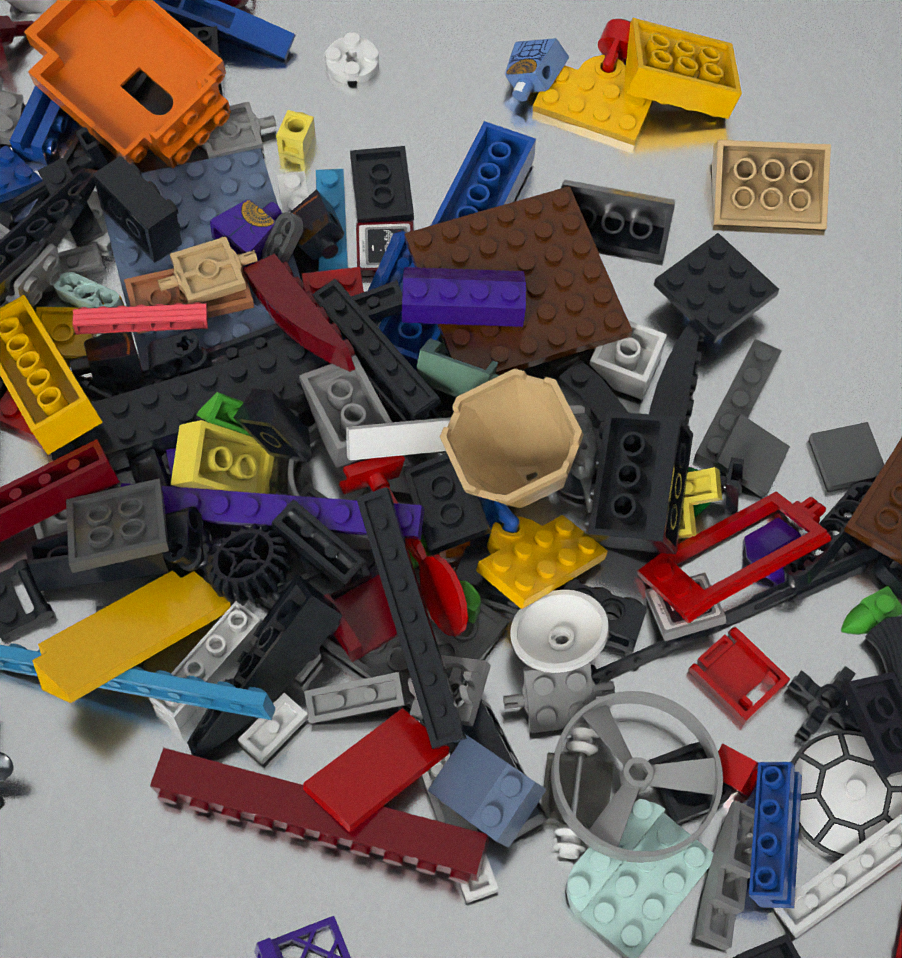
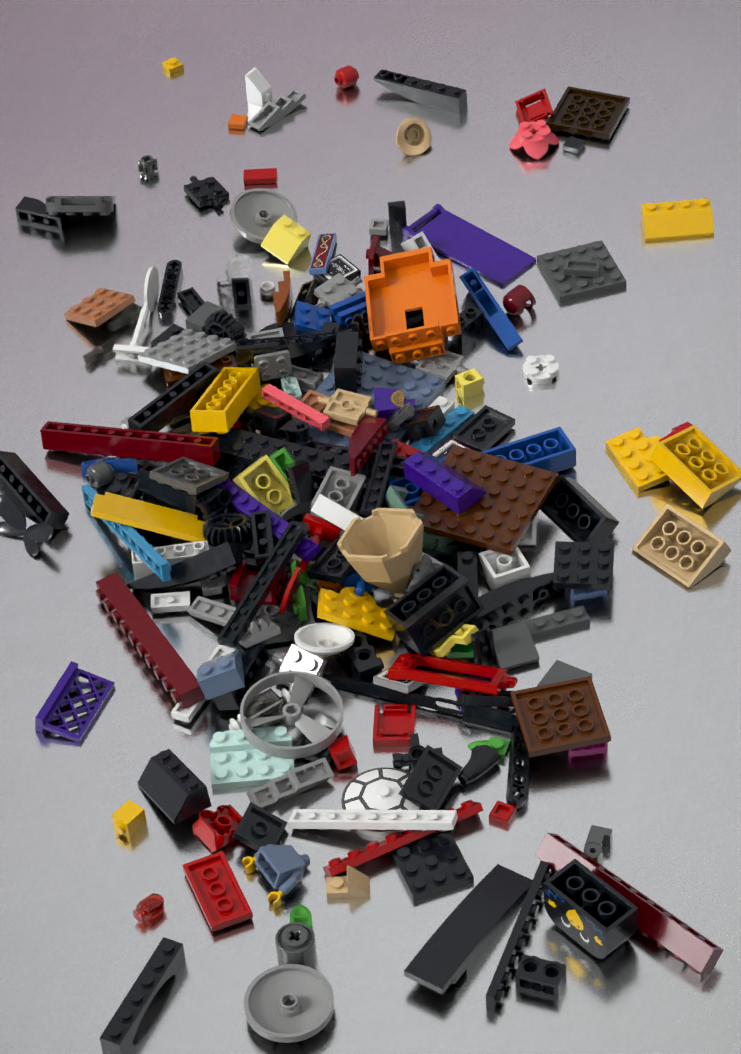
camera: 50 degrees right, 20 degrees down
red tile [303,708,449,832] -> none
medium blue torso [505,38,569,101] -> none
blue brick [749,762,802,908] -> none

